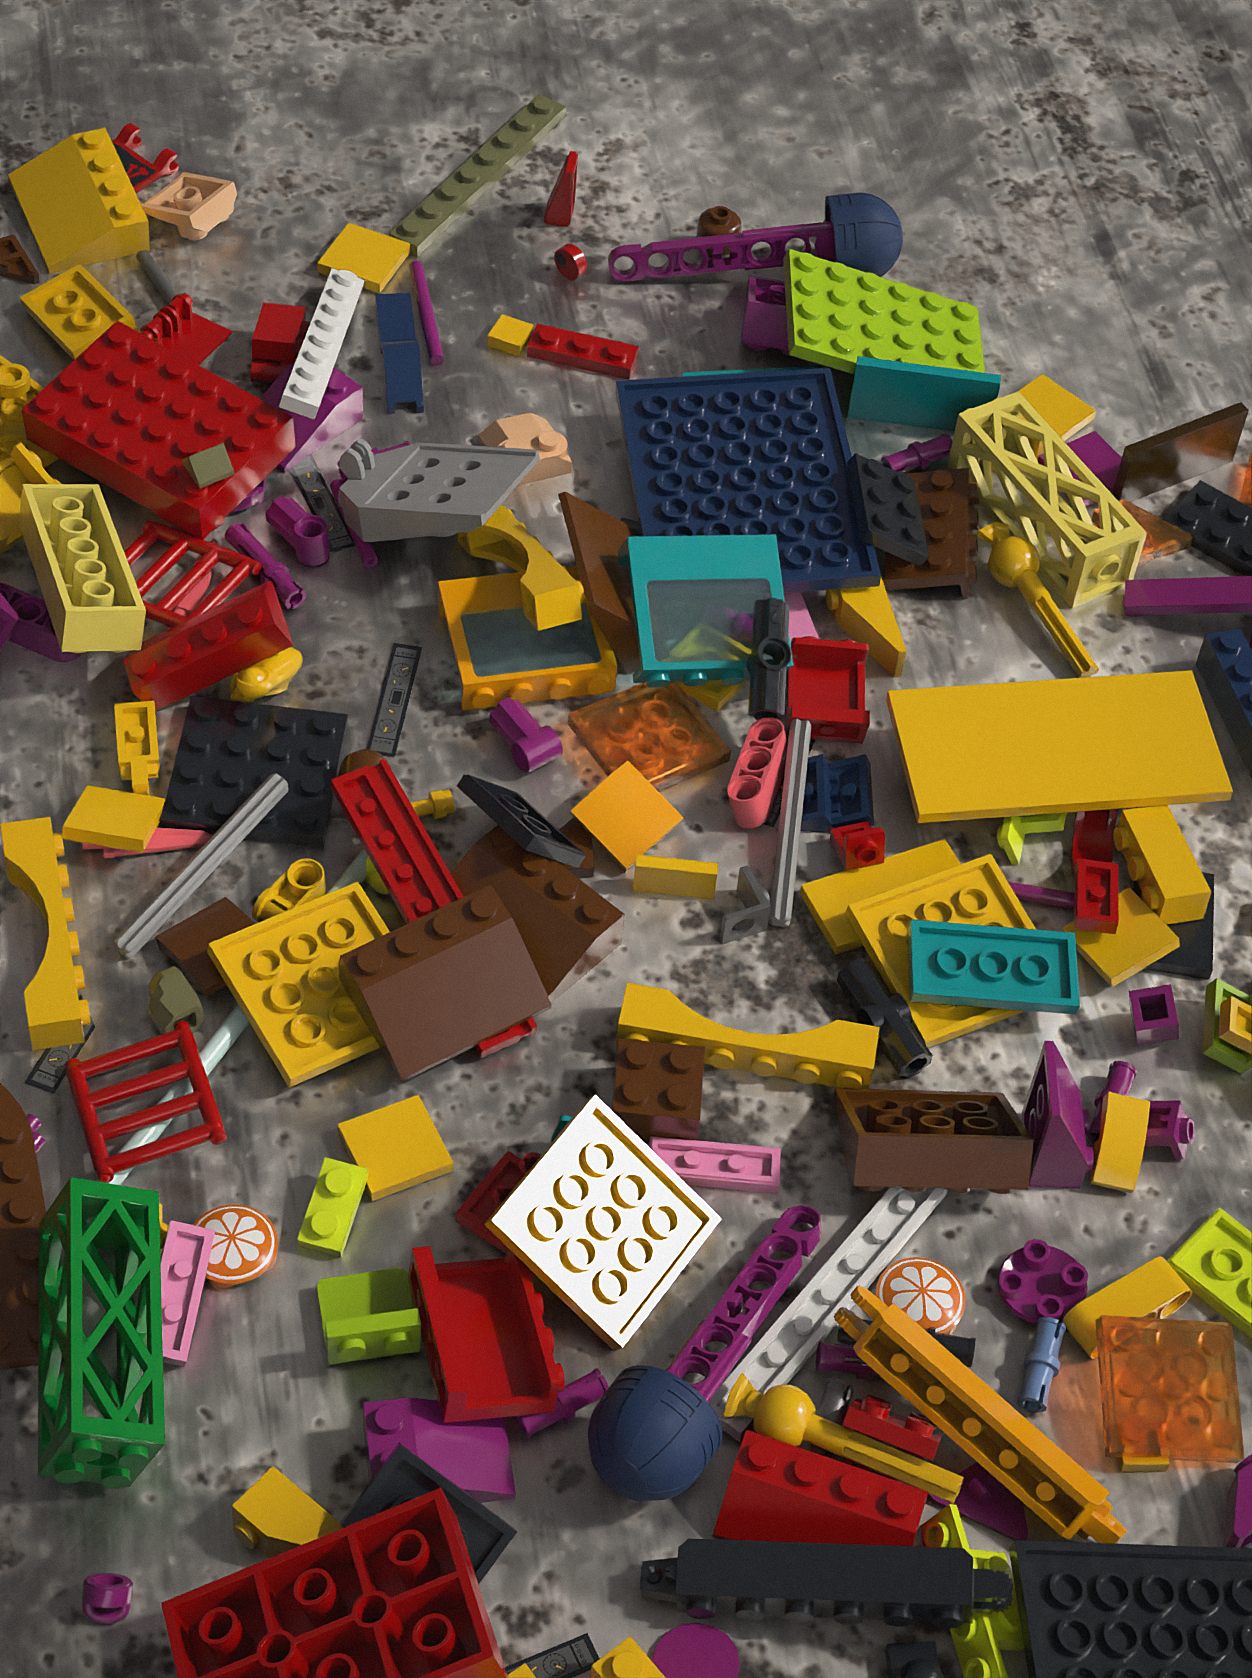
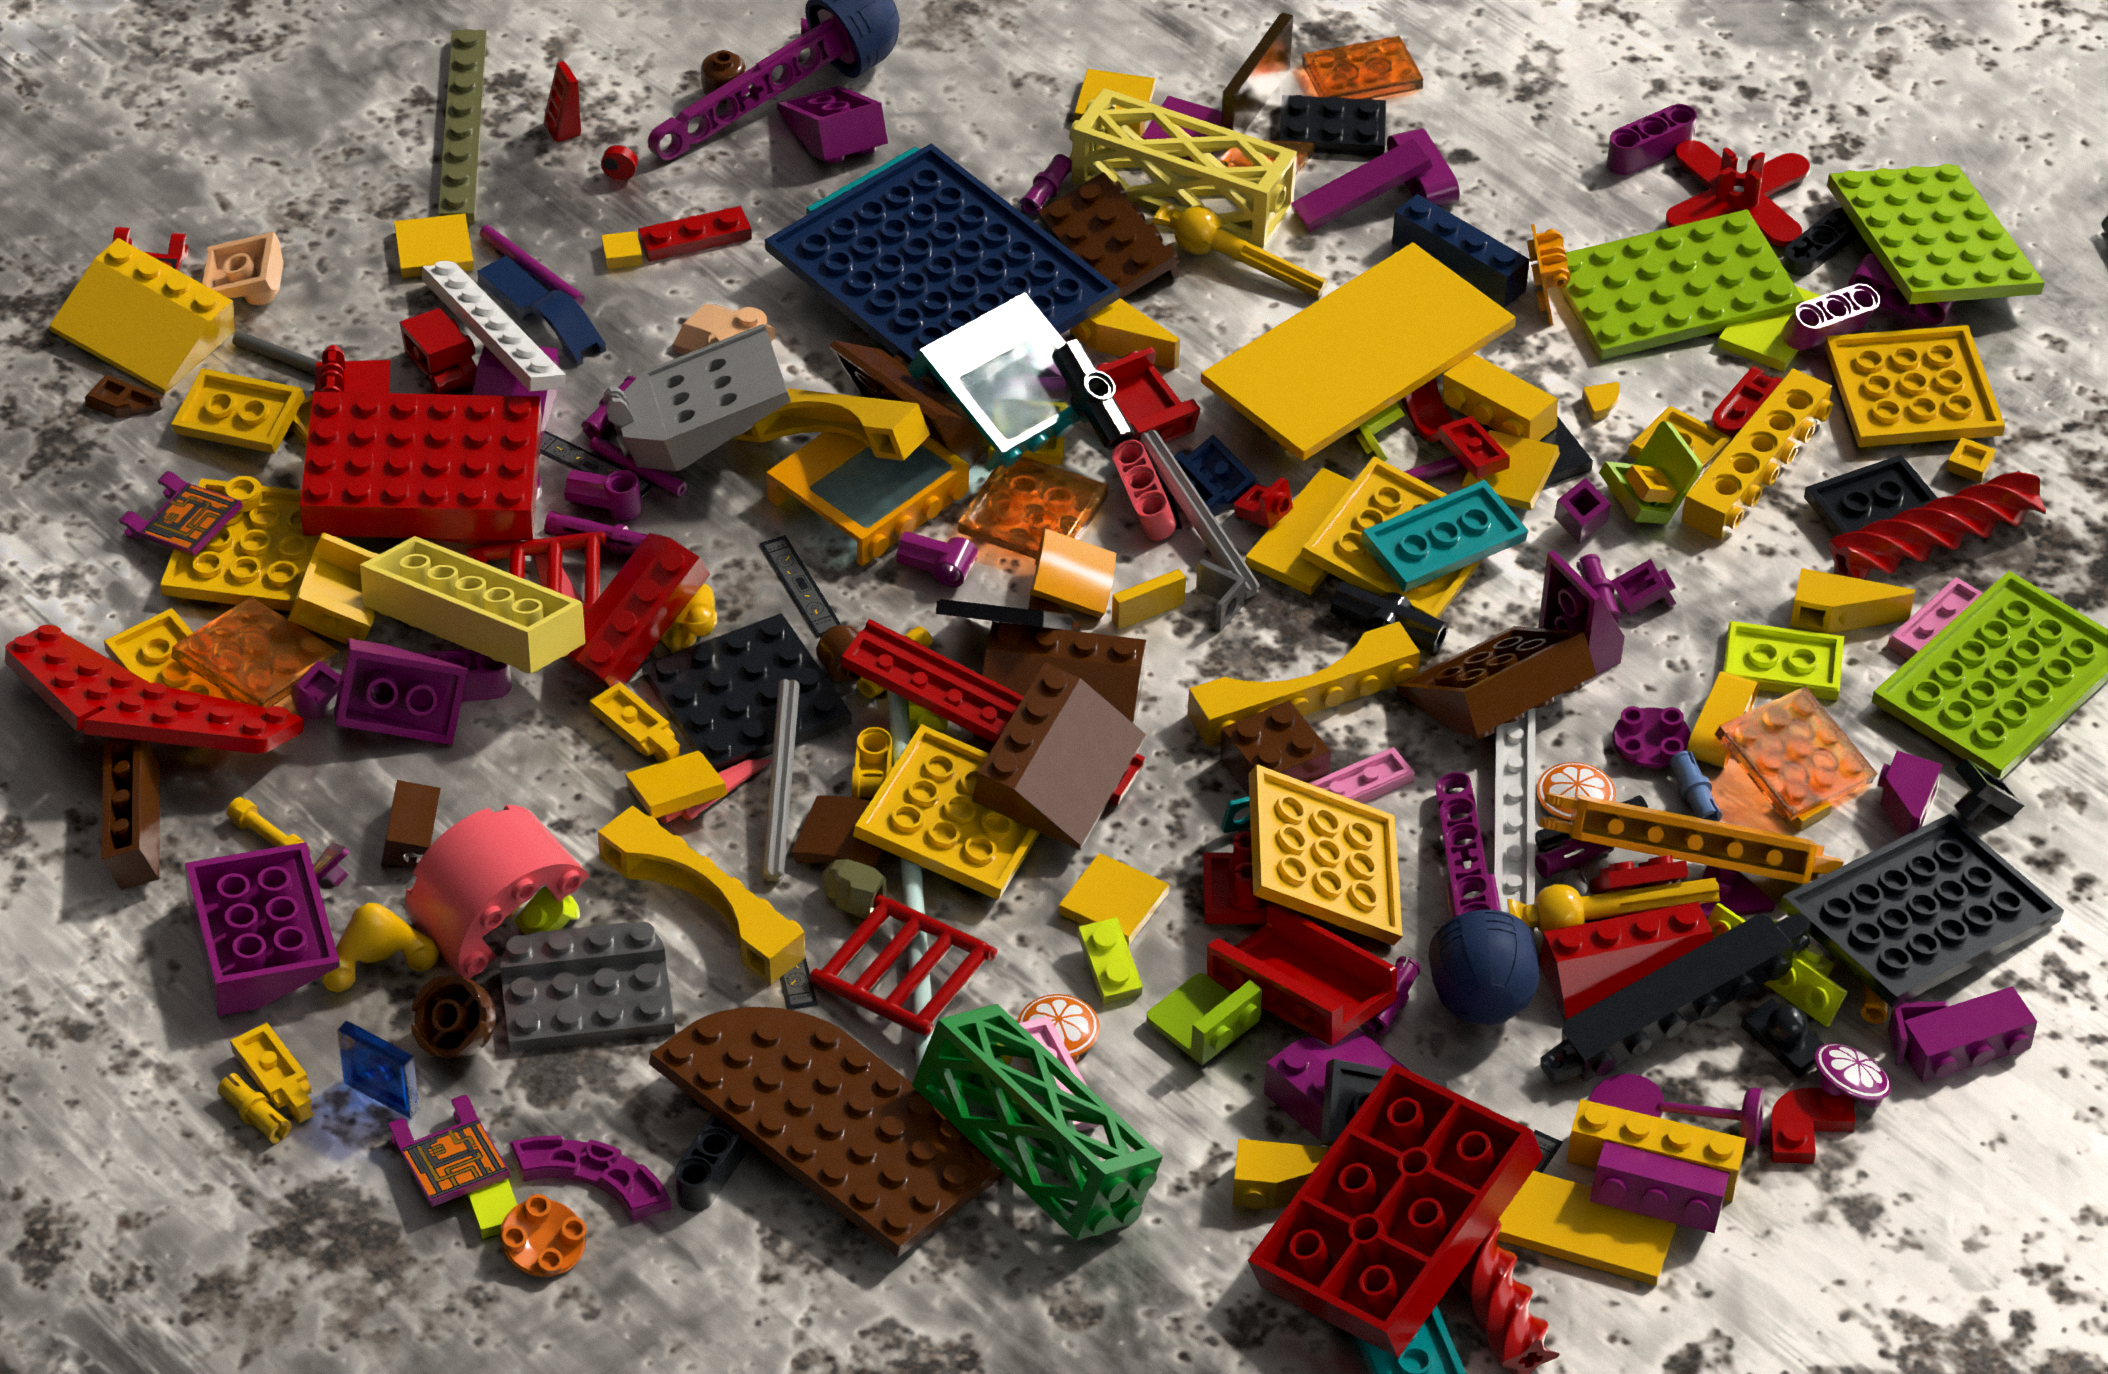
camera: 30 degrees left, 5 degrees down
magenta tile [82,1573,133,1624] -> none
olive slope [182,443,234,488] -> none
lime plate [783,249,985,374] -> none
black plate [847,453,929,566] -> none
teal tile [848,356,1001,432] -> none
yellow slope [1090,1092,1150,1193] -> none

